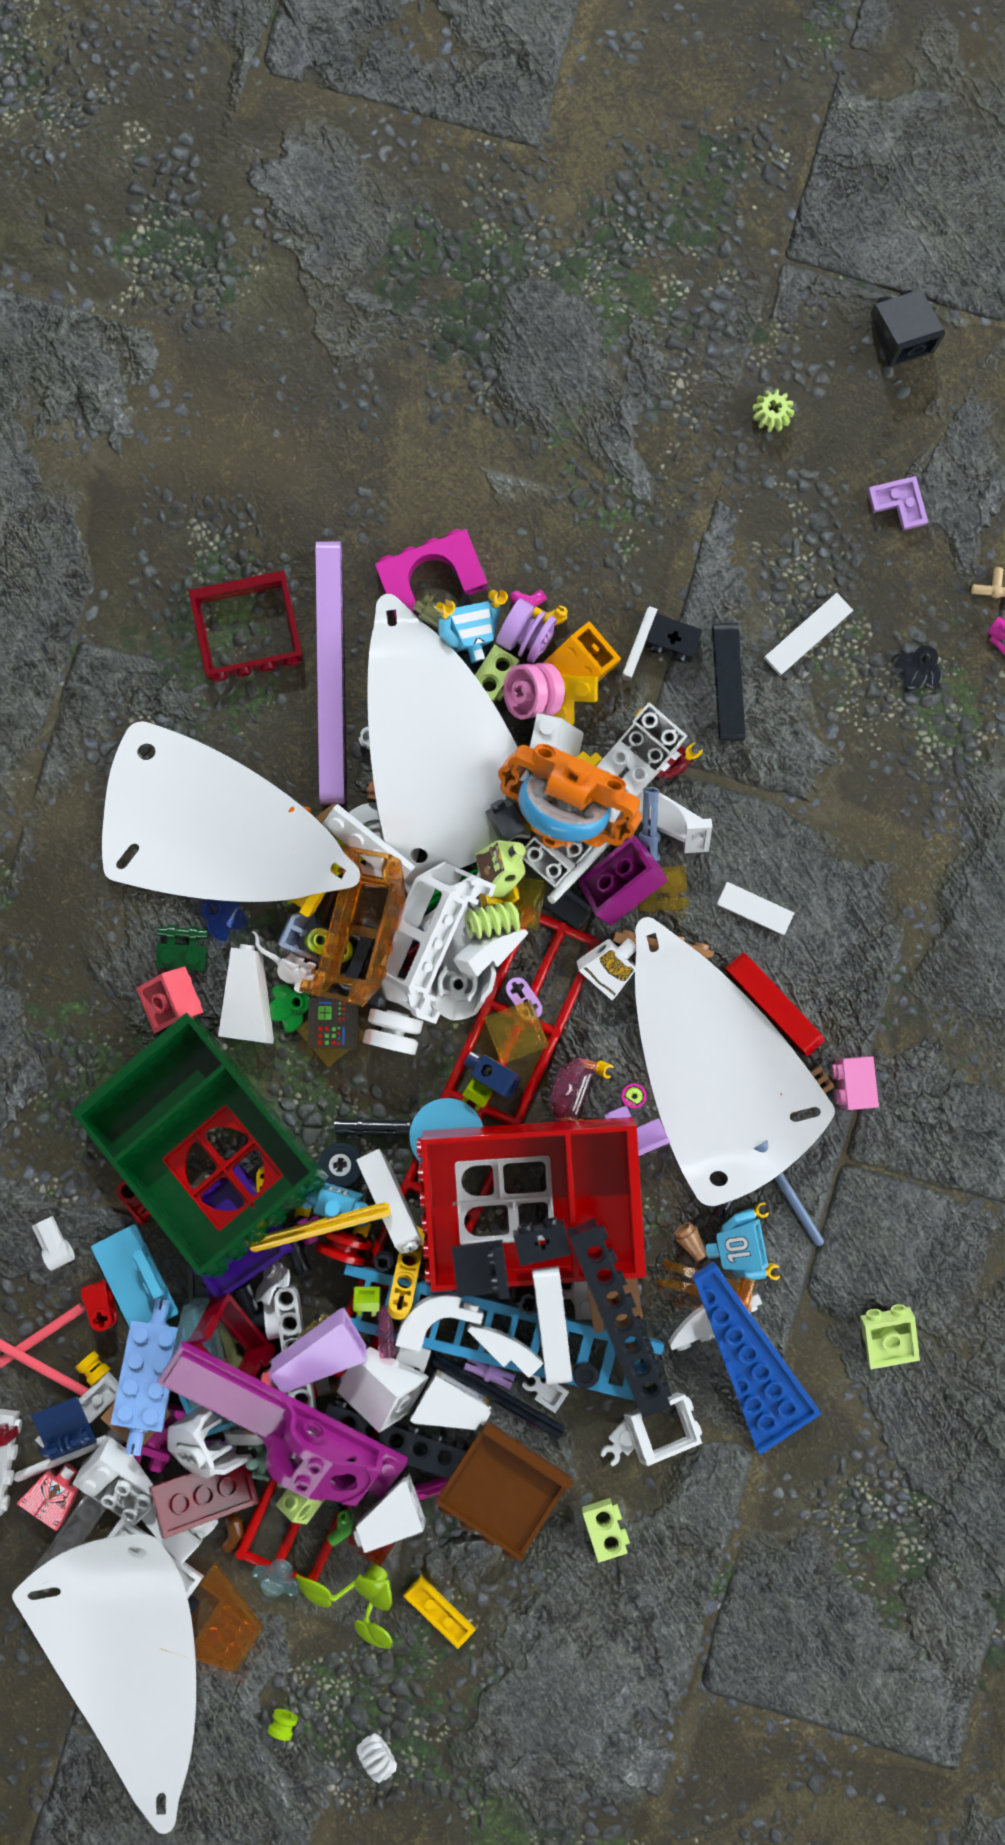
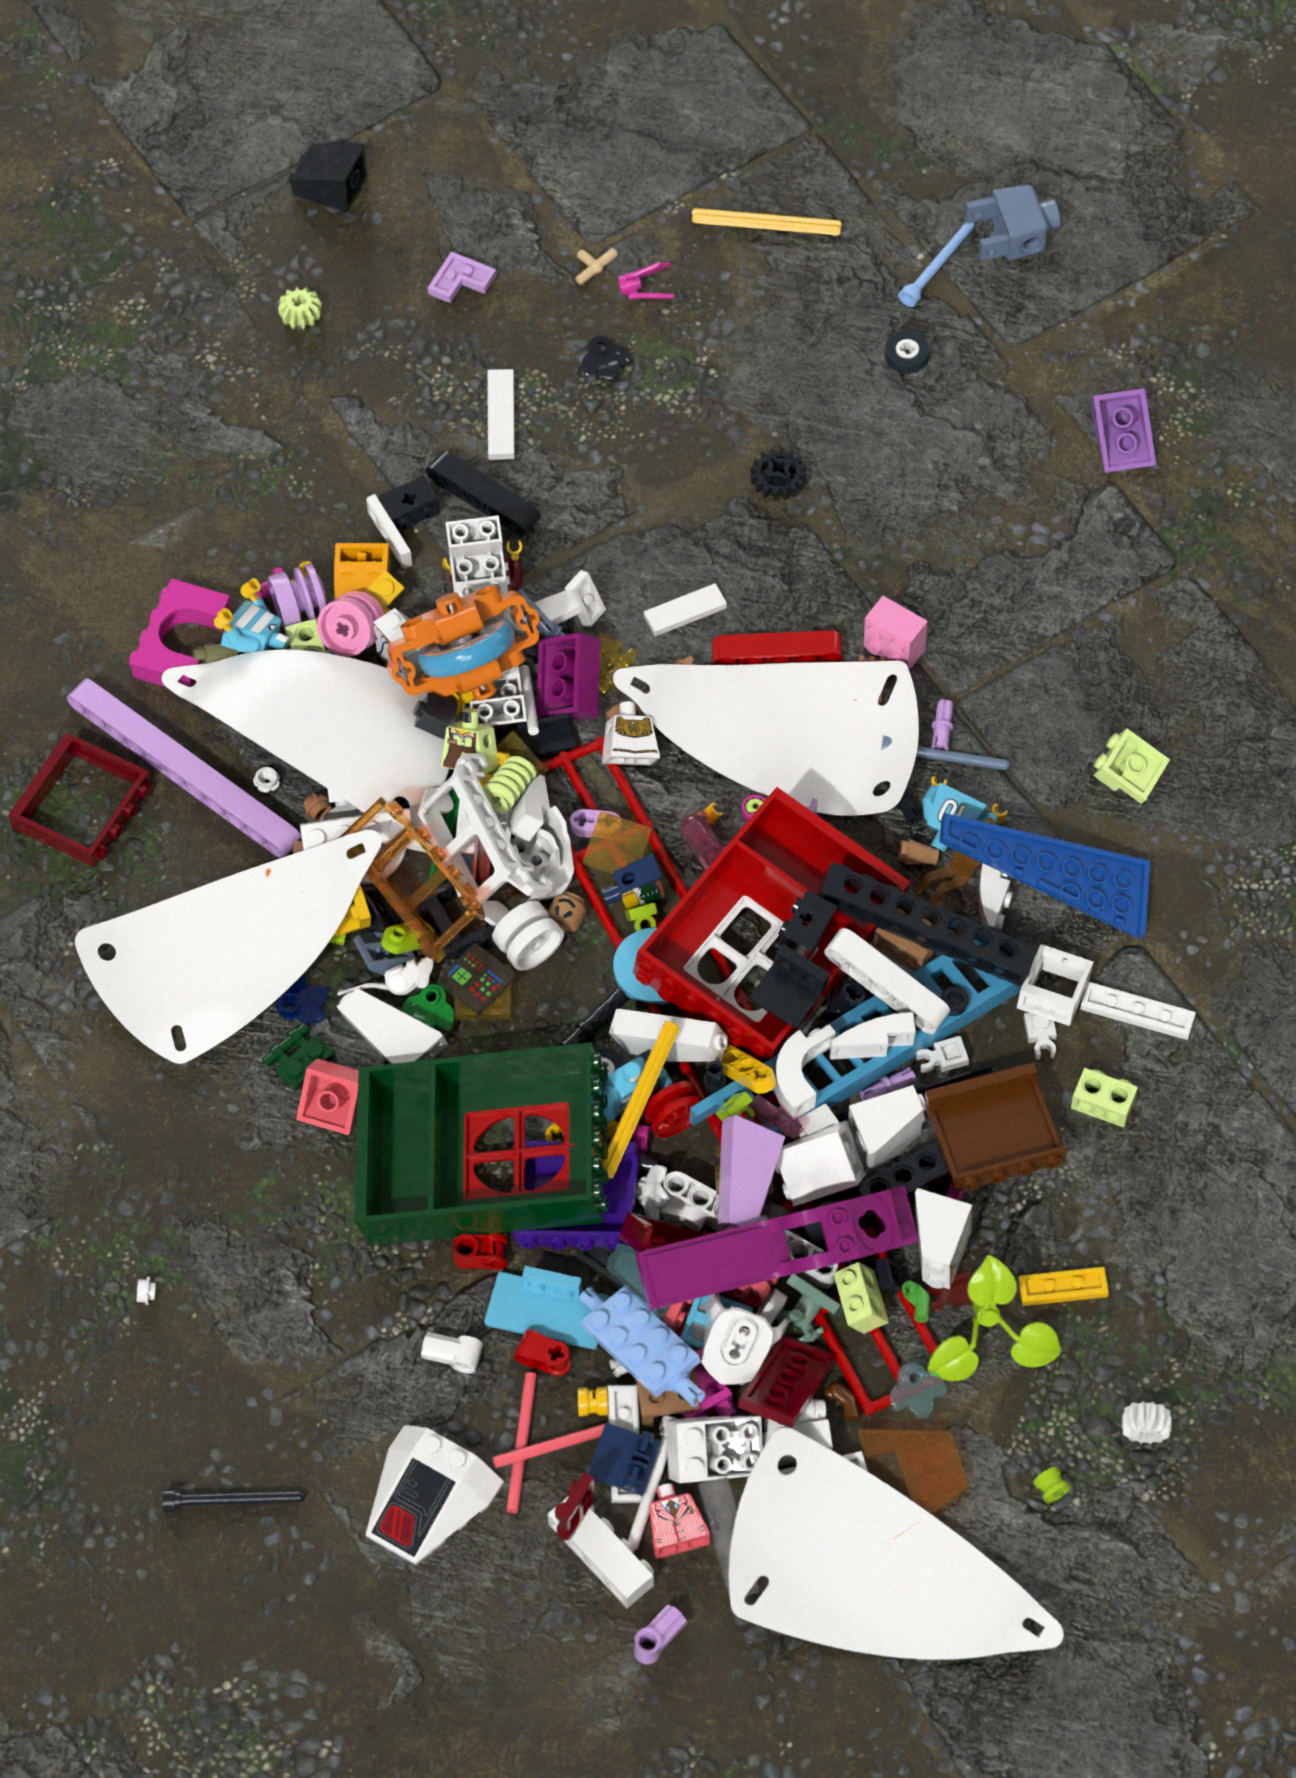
camera: 50 degrees left, 25 degrees down
none -> medium nougat head [548,892,587,935]
none -> black gear [750,448,807,501]
none -> lavender axle [931,699,953,751]
none -> white tile [1080,982,1196,1040]

